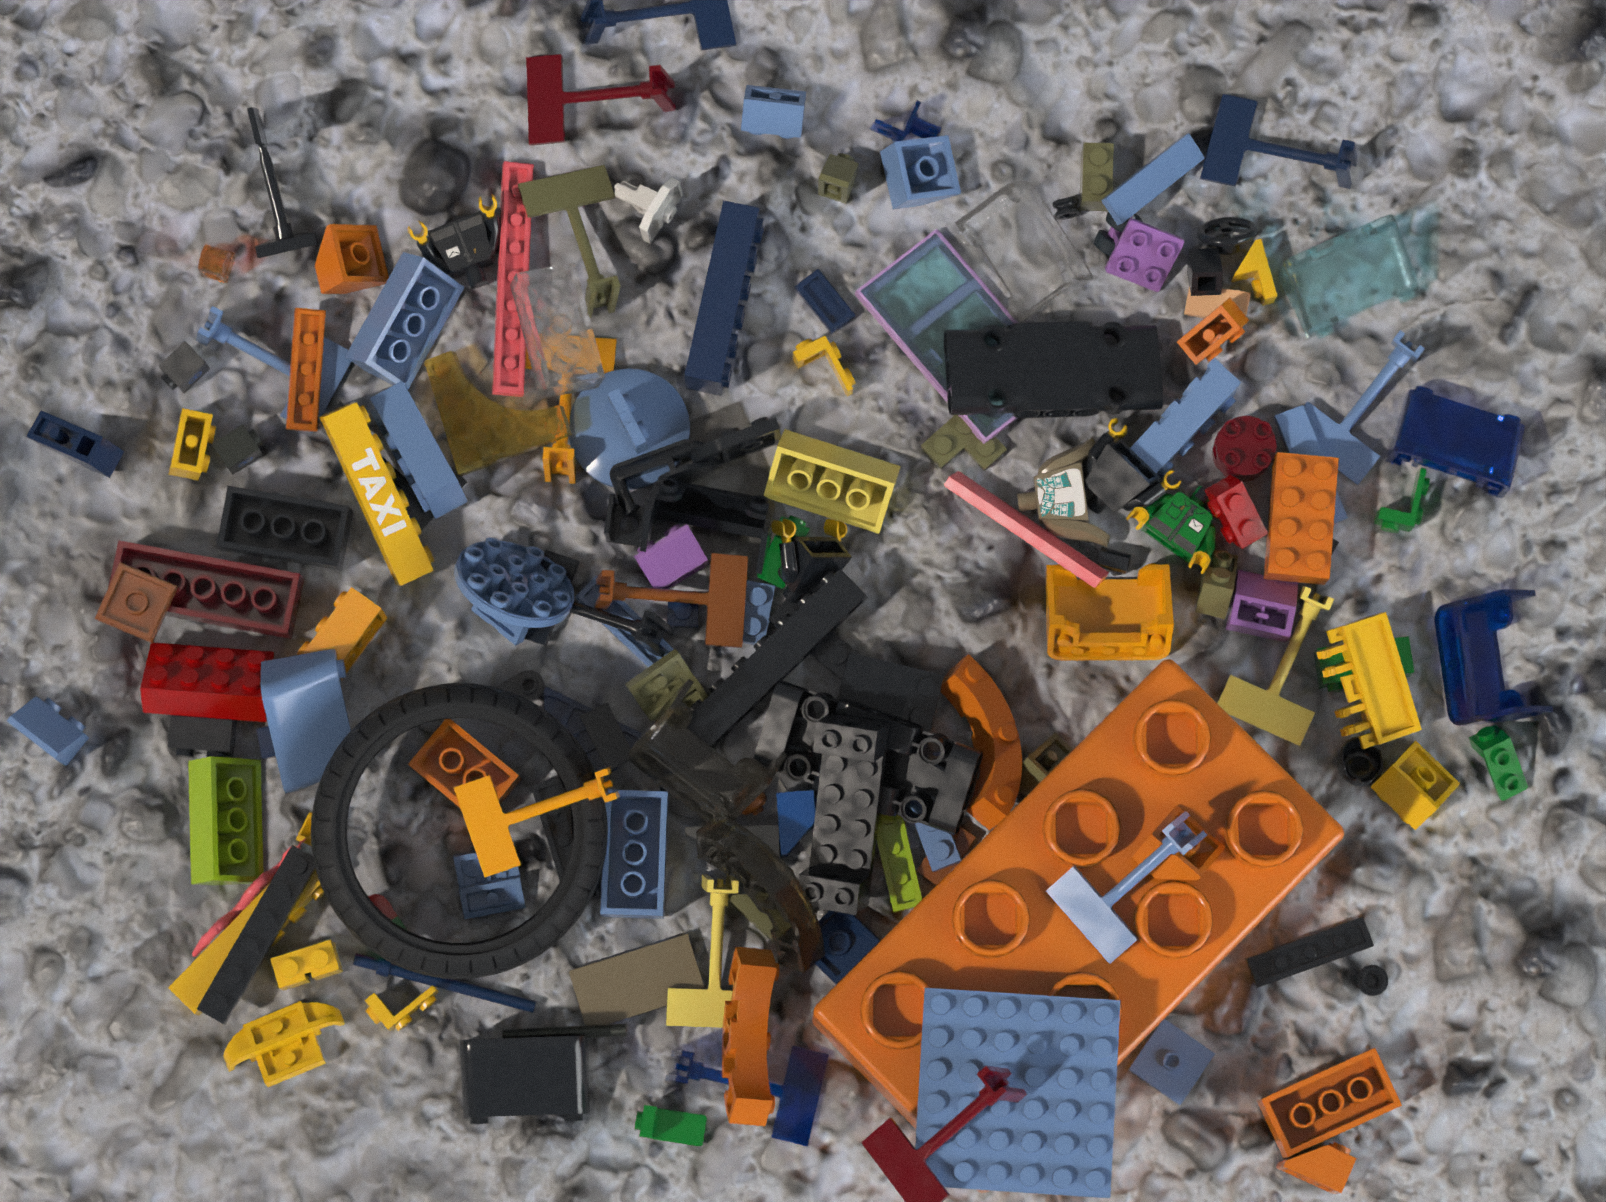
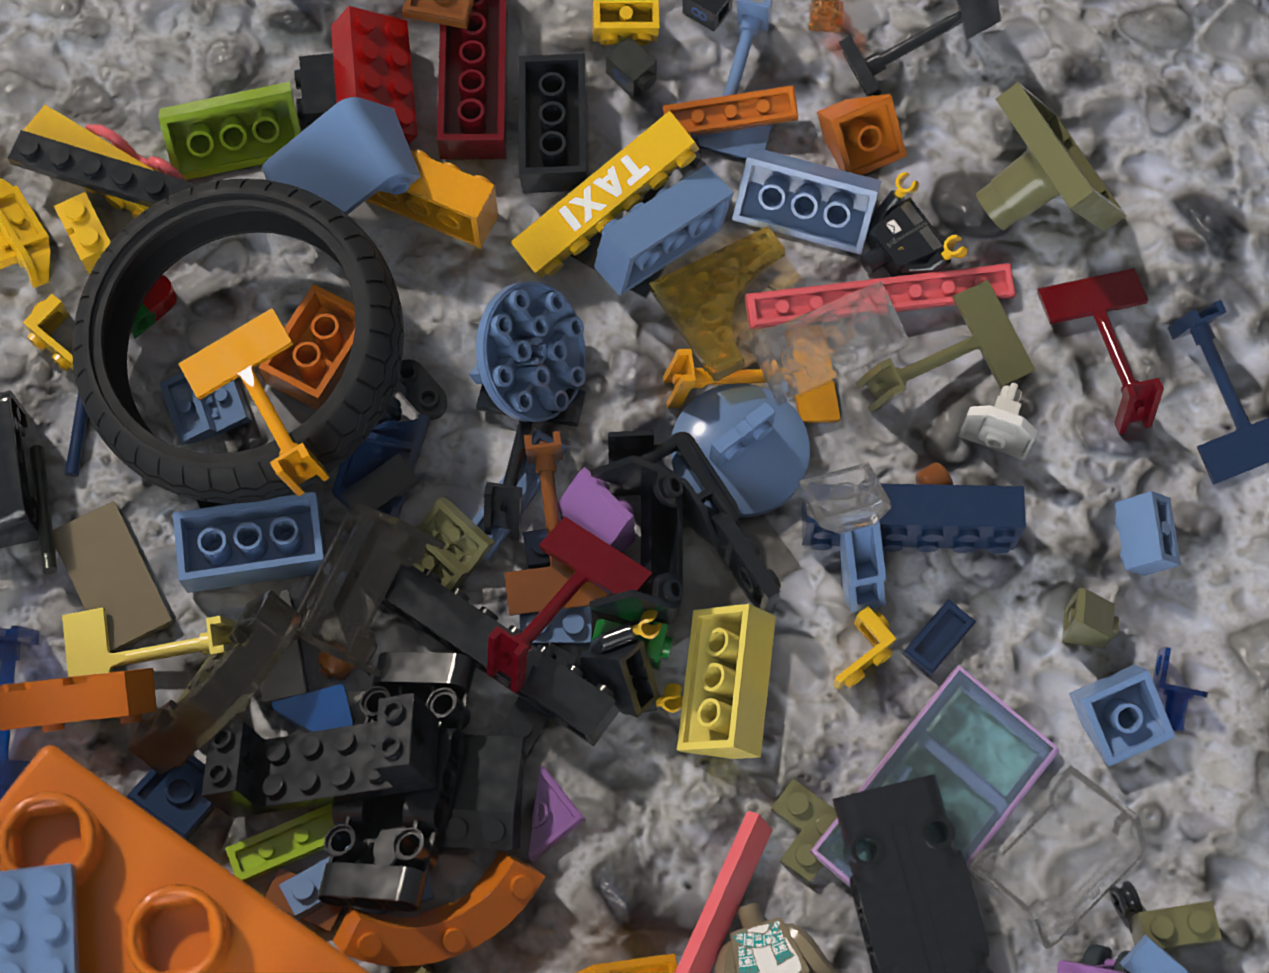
camera: 80 degrees right, 10 degrees down
none -> dark red piece [487,517,653,693]
none -> medium lavender tile [528,766,586,863]
none -> clear slope [799,462,891,534]
none -> medium blue slope [840,513,886,613]
none -> dark orange piece [915,463,954,485]
none -> olive piece [976,82,1126,232]

